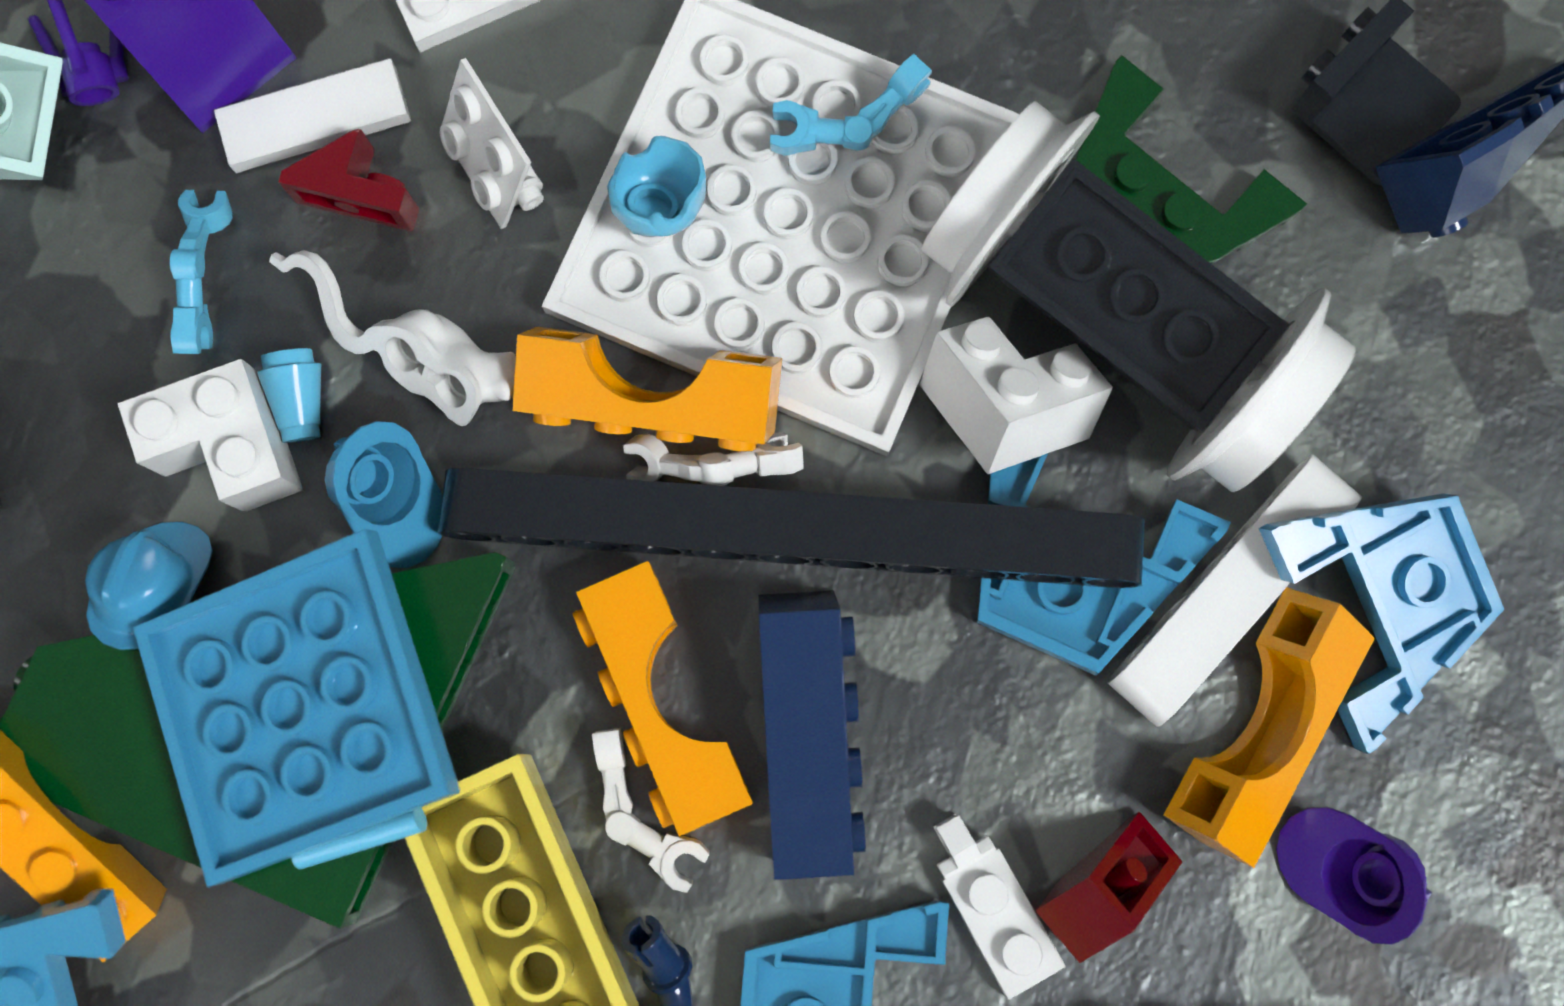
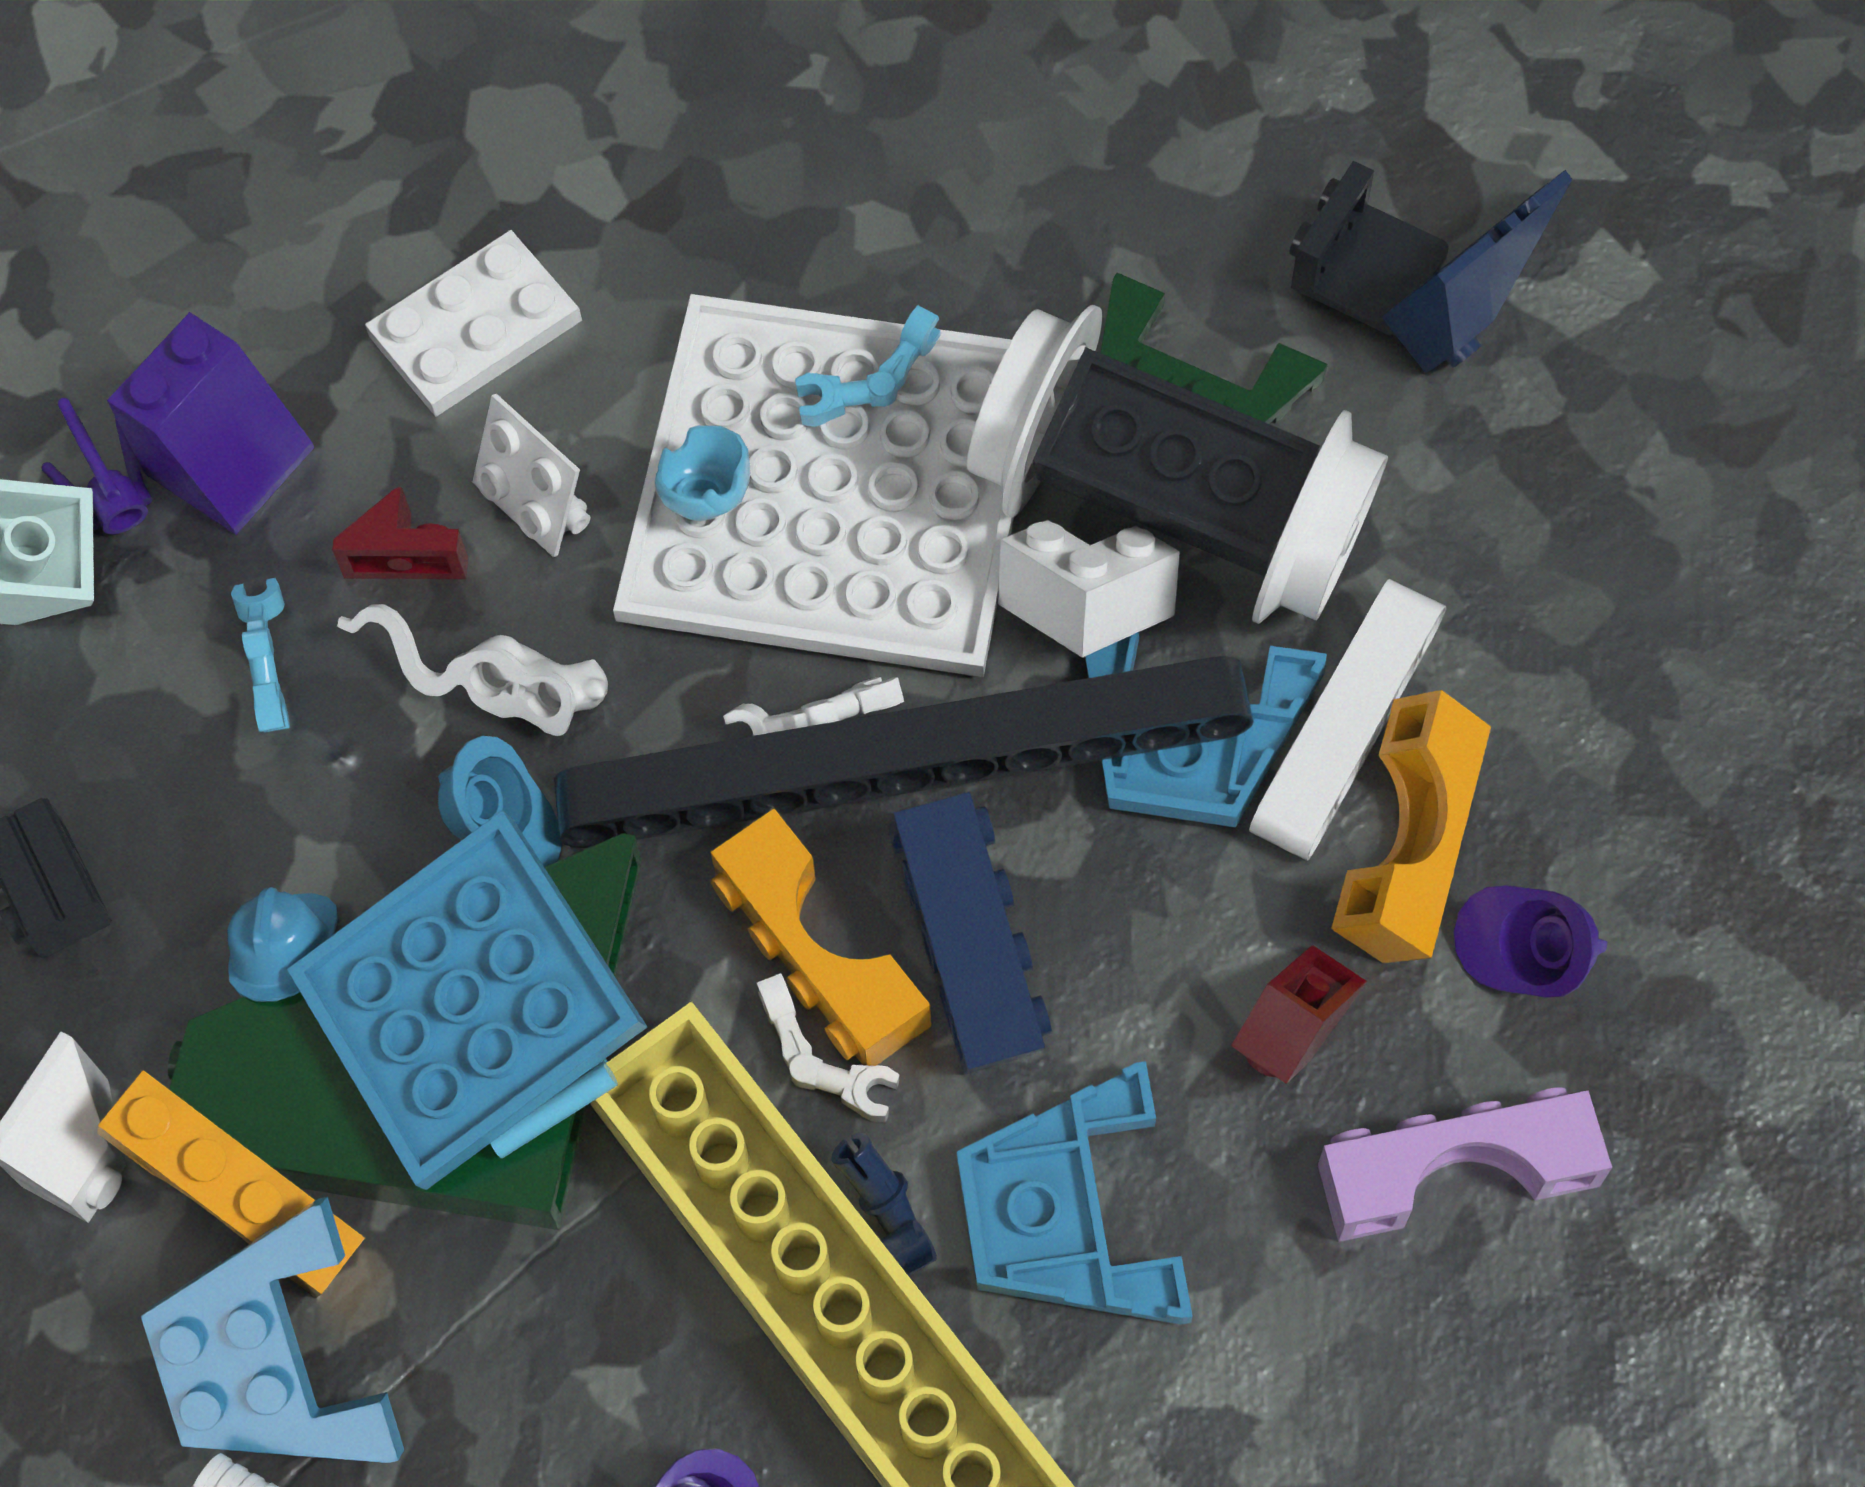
camera: 10 degrees left, 15 degrees down
white brick [117,359,304,512] -> none
white tile [214,58,411,173] -> none
medium azure cone [257,348,321,443] -> none
light orange arch [512,327,782,451] -> none
white hinge [933,814,1066,1000] -> none
wing [1259,493,1504,754] -> none

